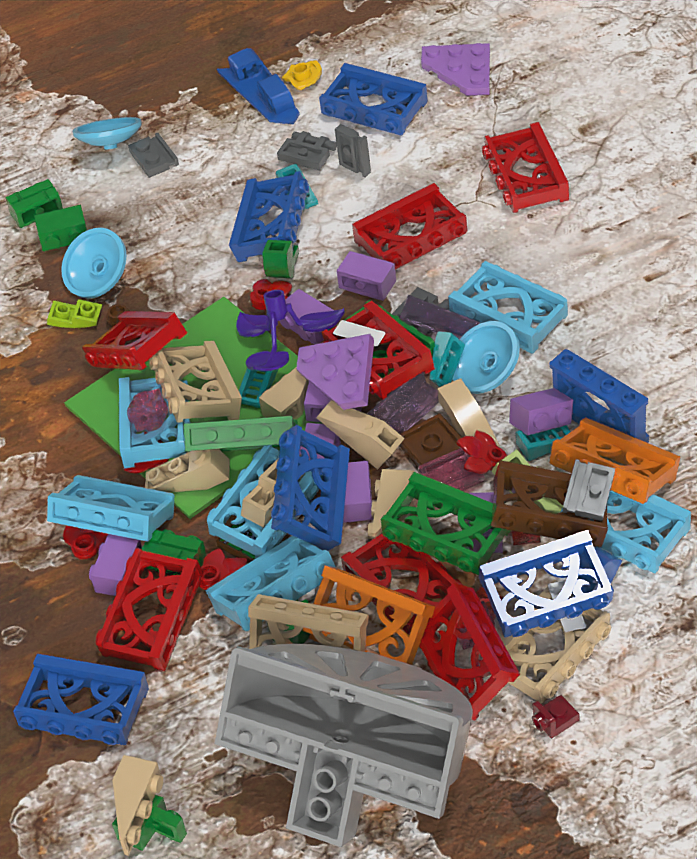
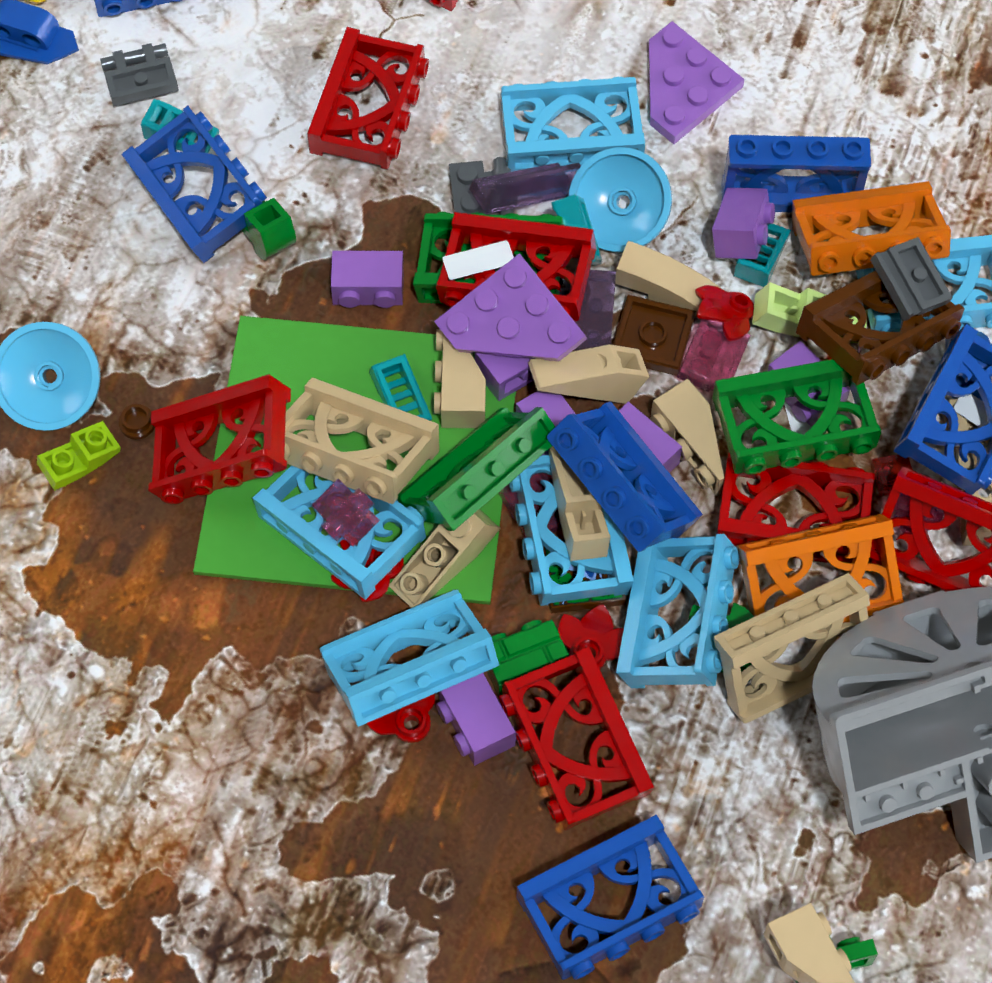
camera: 50 degrees left, 15 degrees up
dark purple plant [236,290,345,371] -> none
red plate [250,279,292,310] -> none
dark grey plate [335,124,371,177] -> none
medium lavender brick [337,251,396,301] -> none
none -> medium lavender plate [648,21,745,144]

